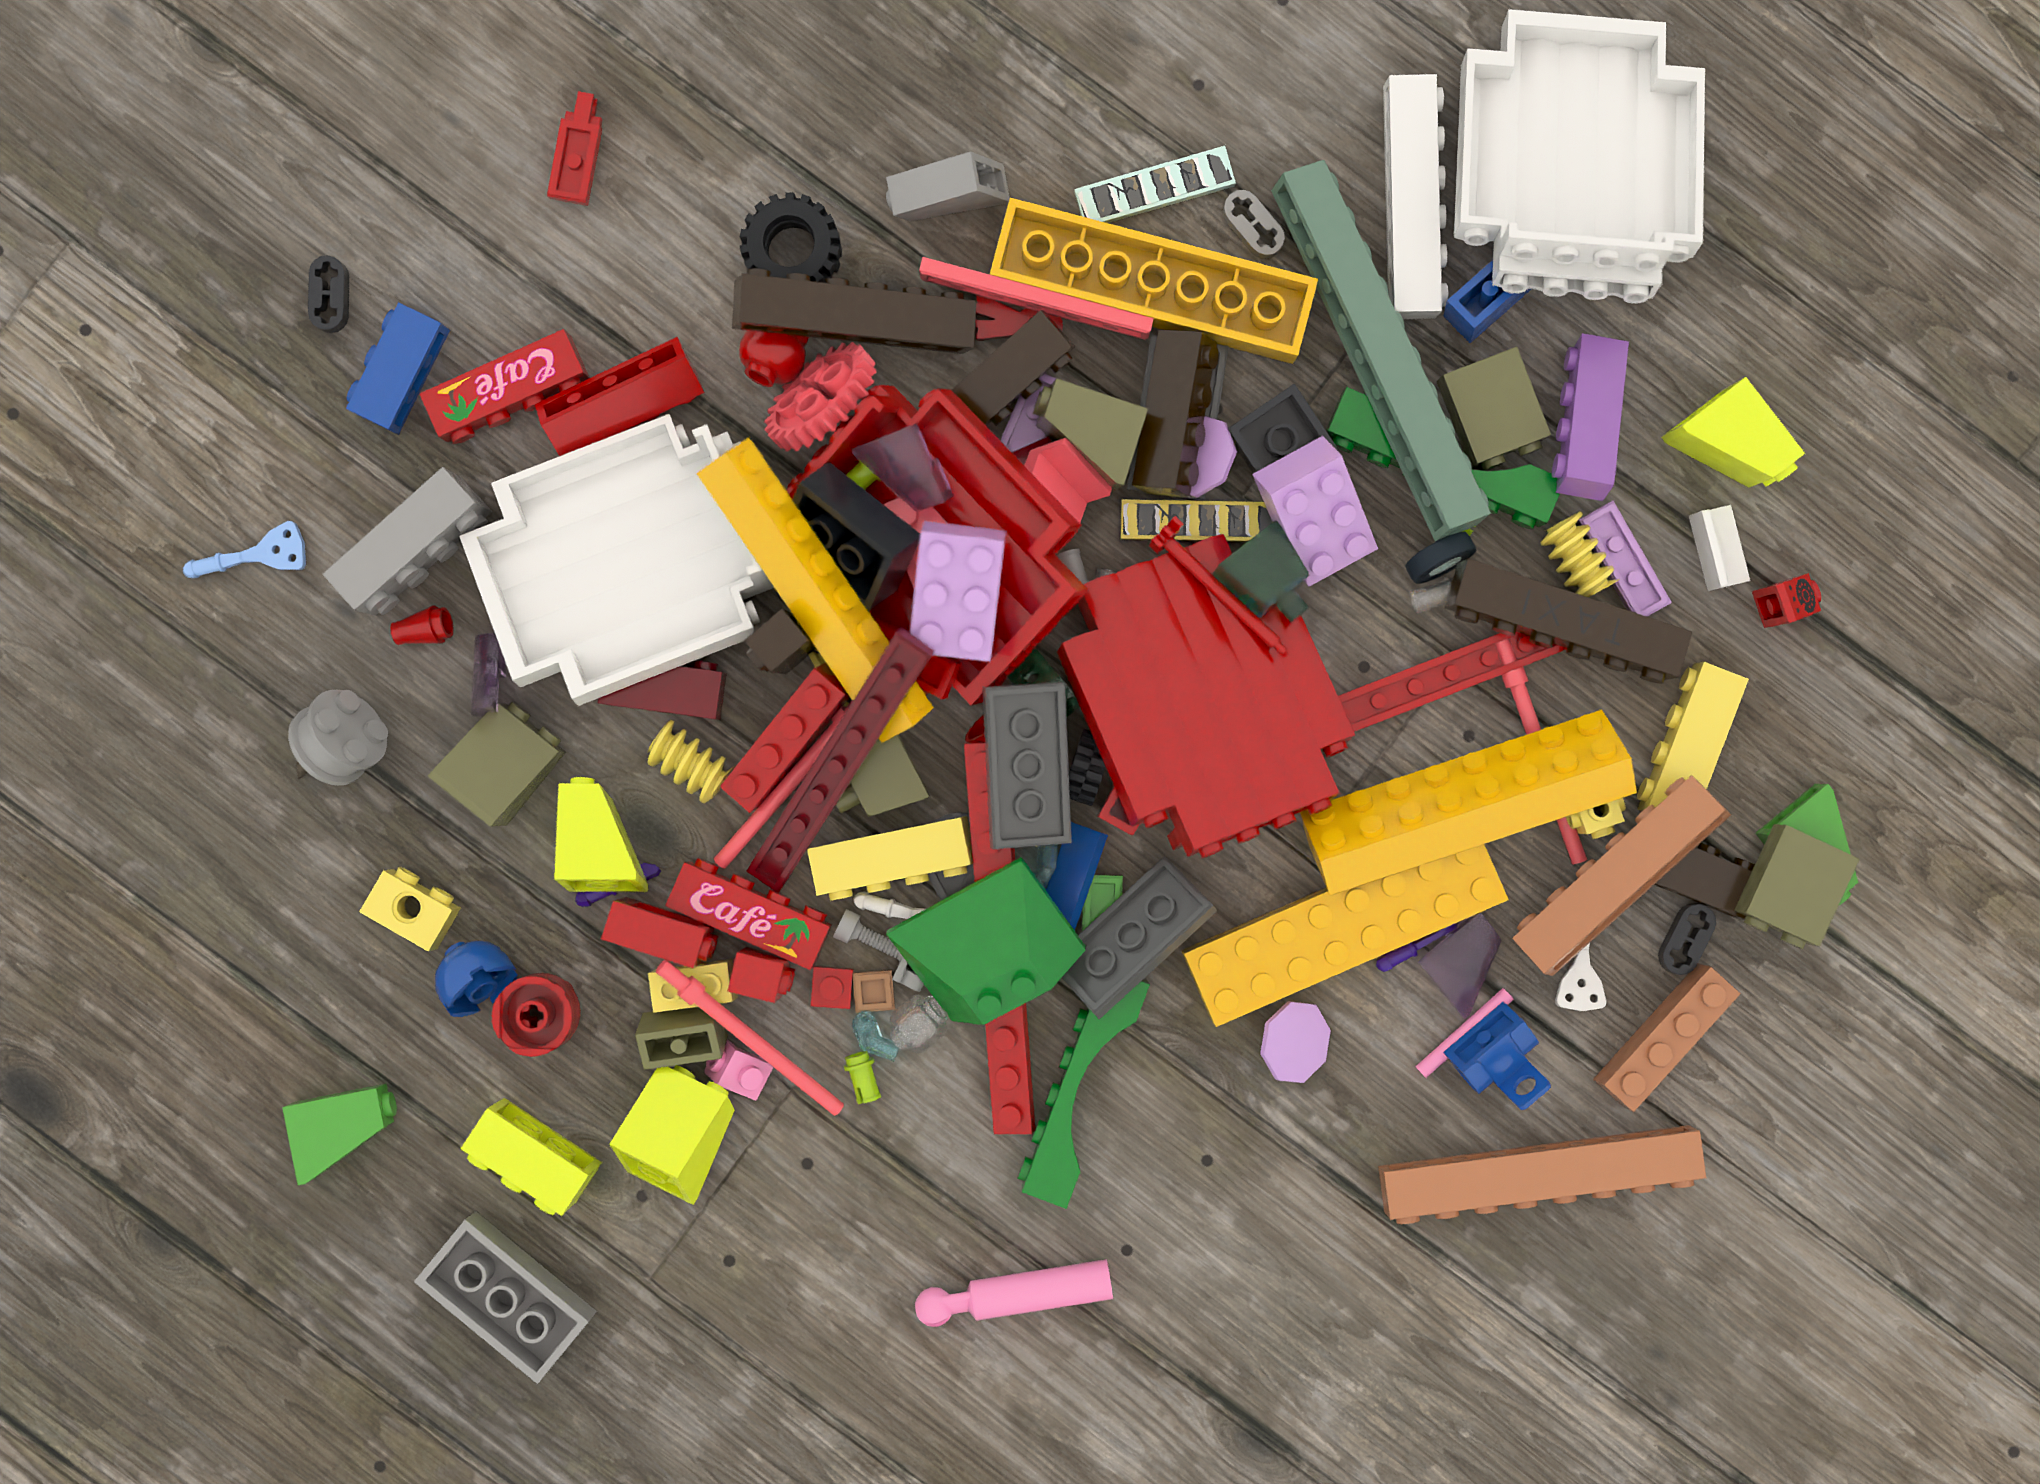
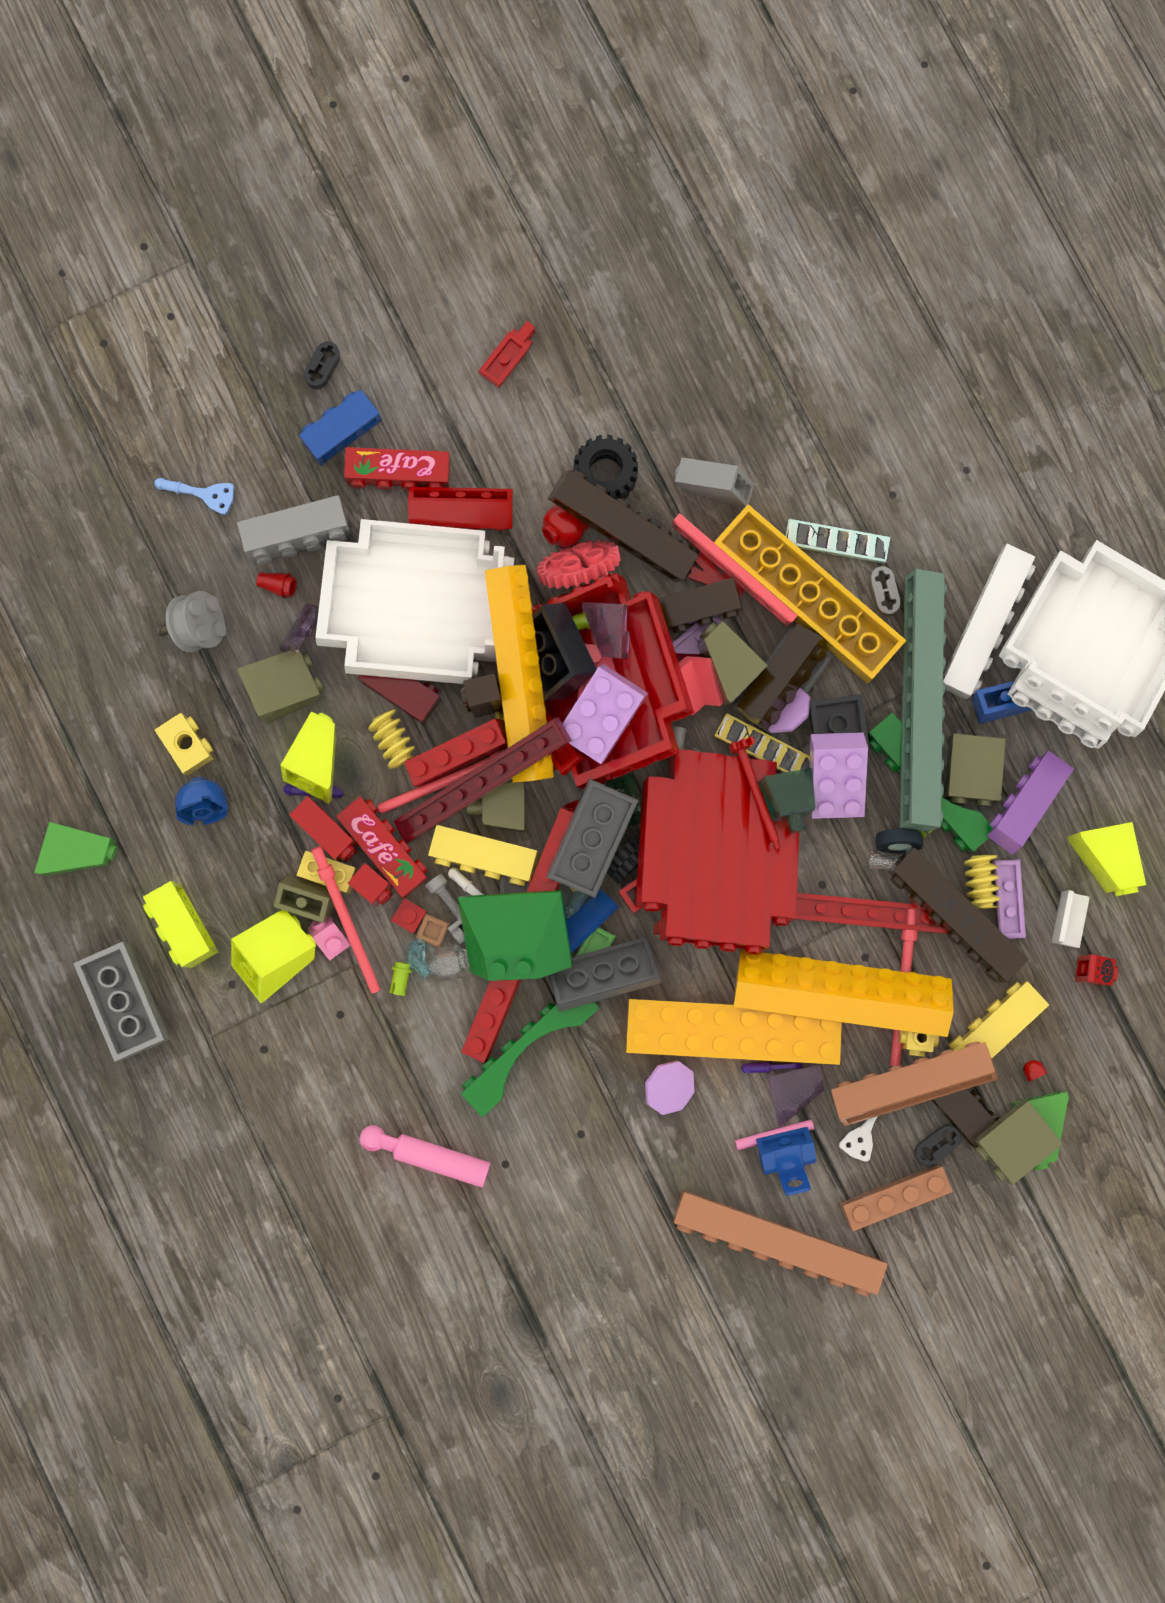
camera: 25 degrees right, 5 degrees down
red brick [492,973,581,1057] -> none
none -> red hinge [1023,1060,1047,1082]

